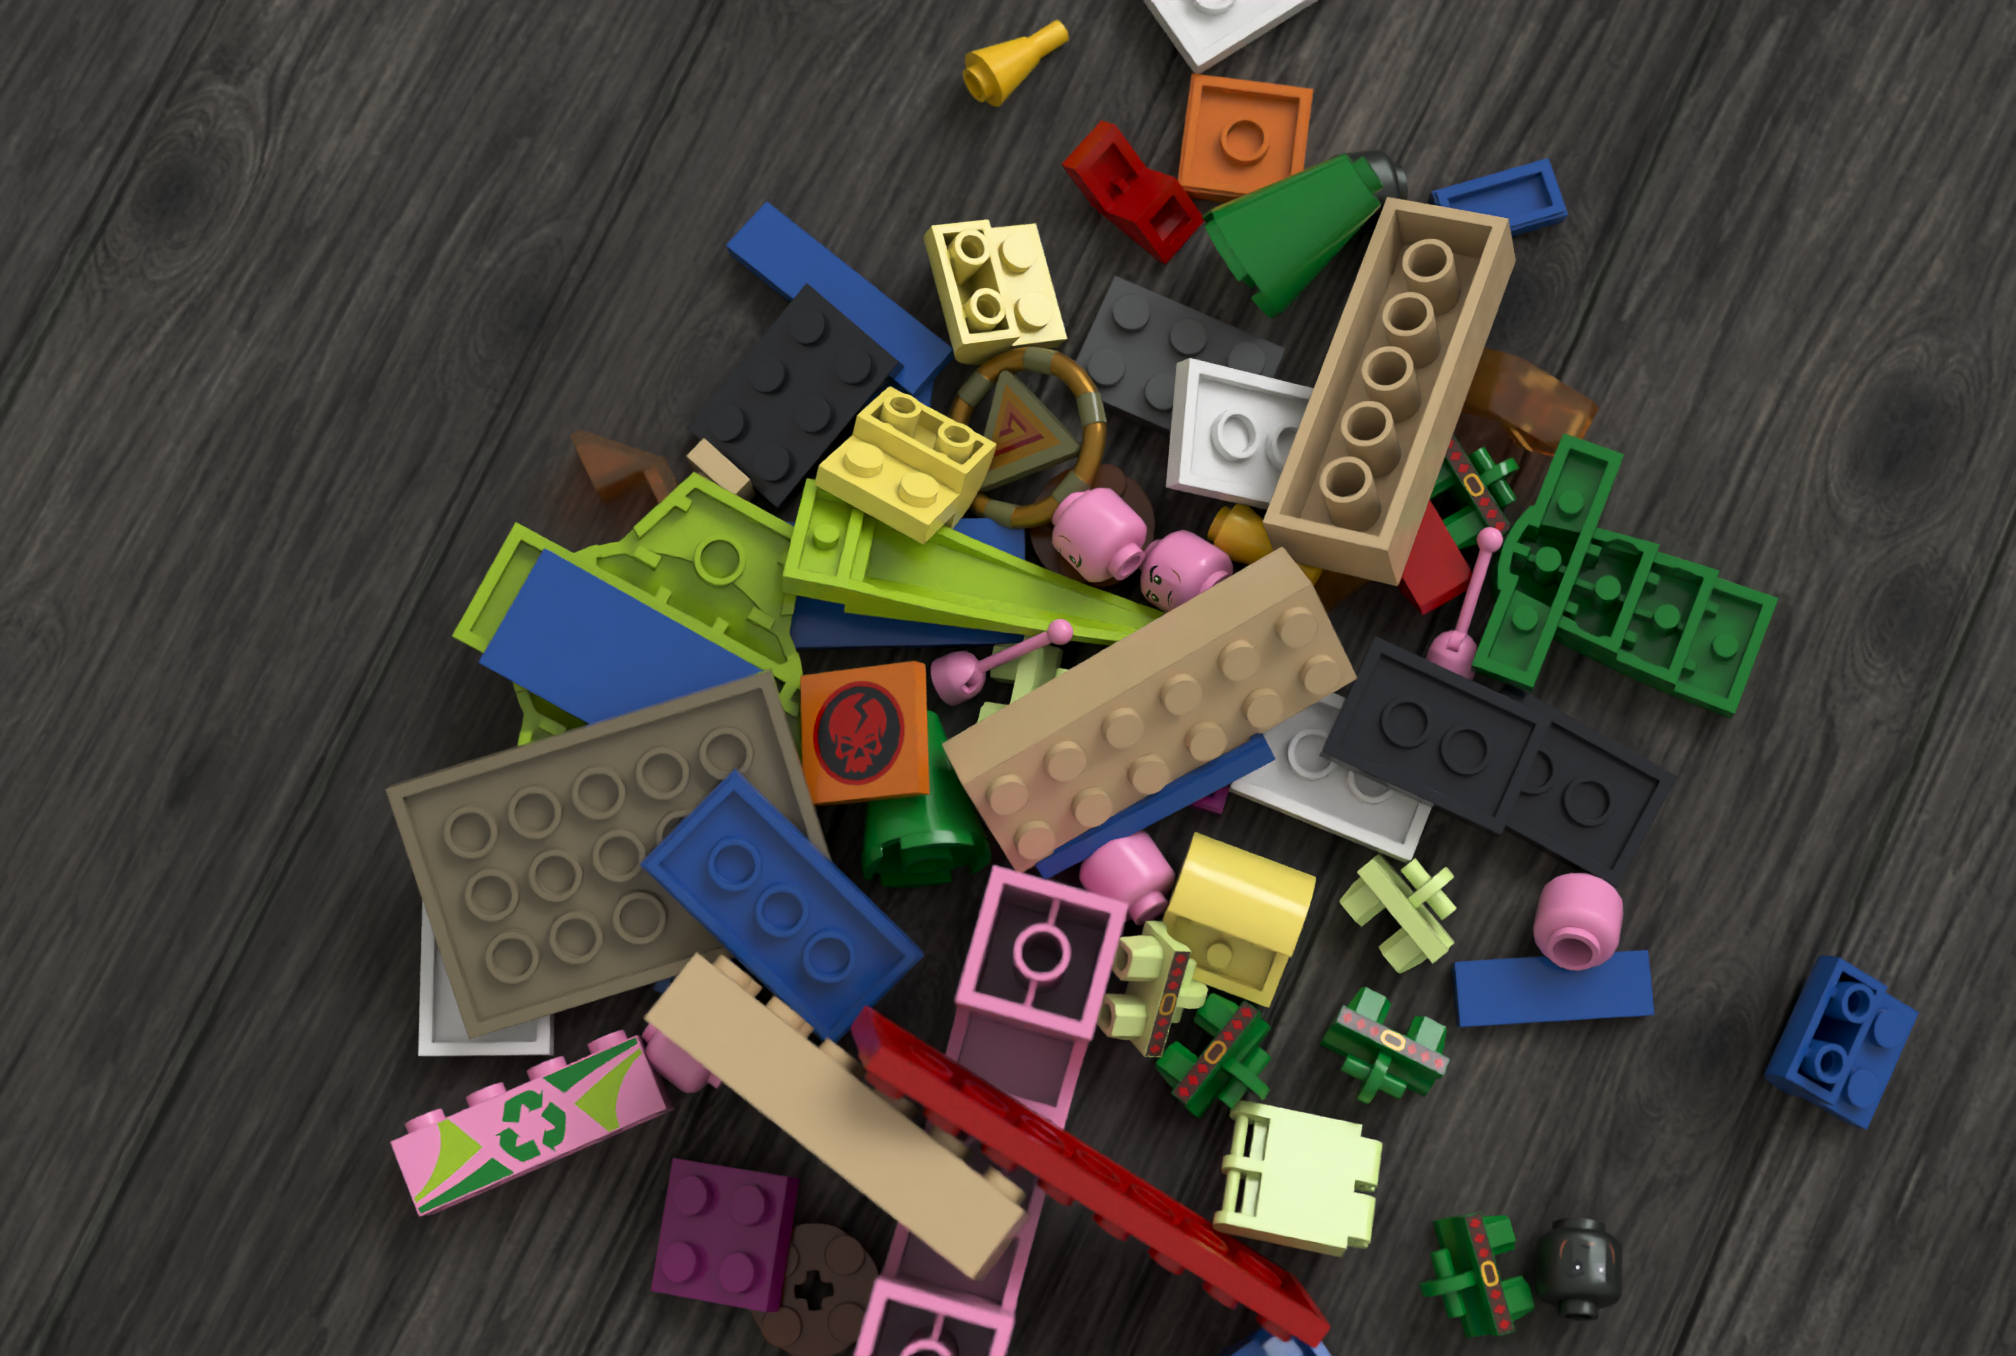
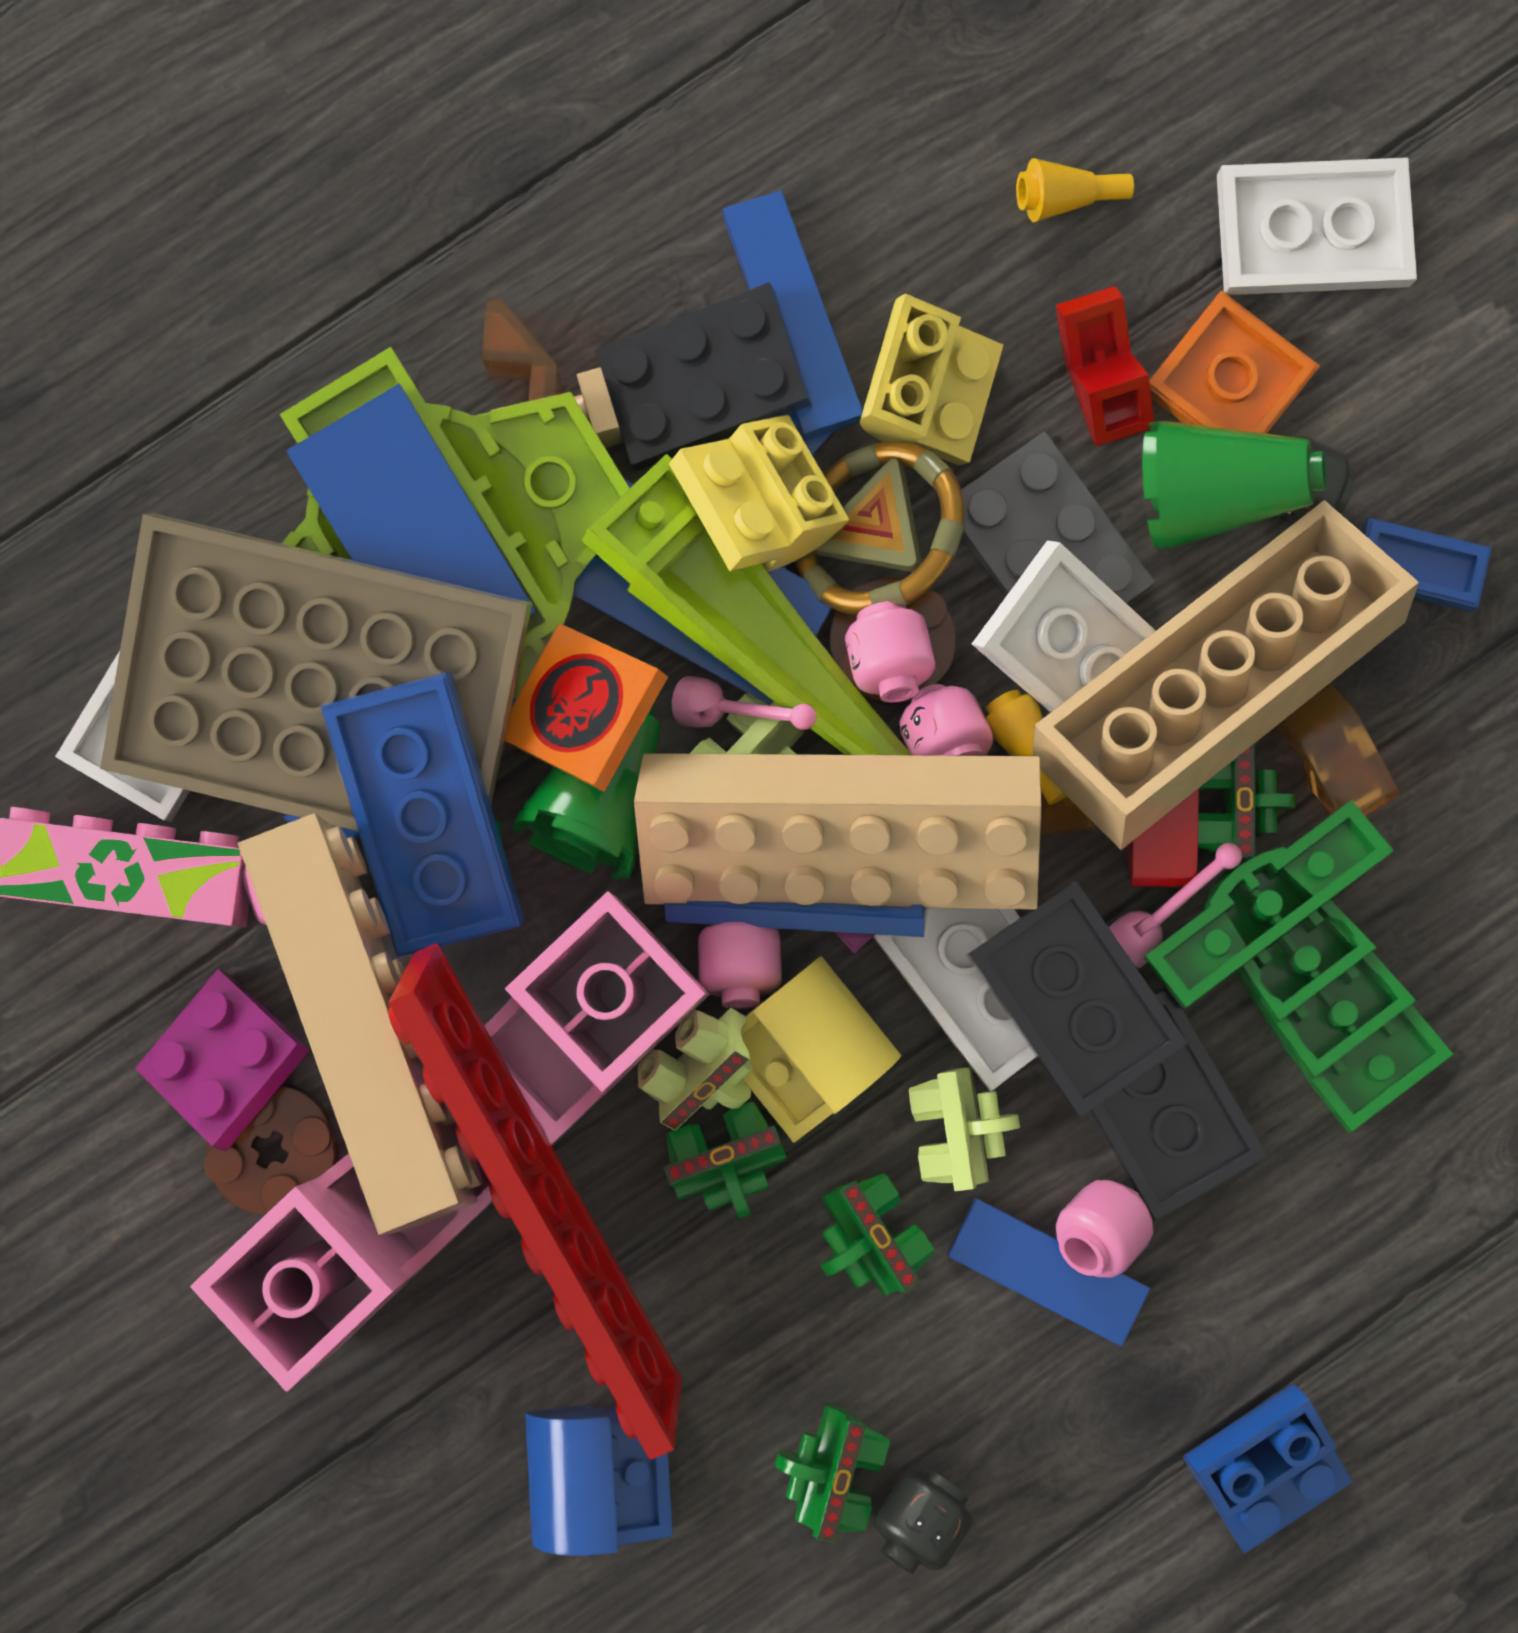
camera: 30 degrees right, 5 degrees up
yellowish green plate [1212,1100,1382,1257] -> none

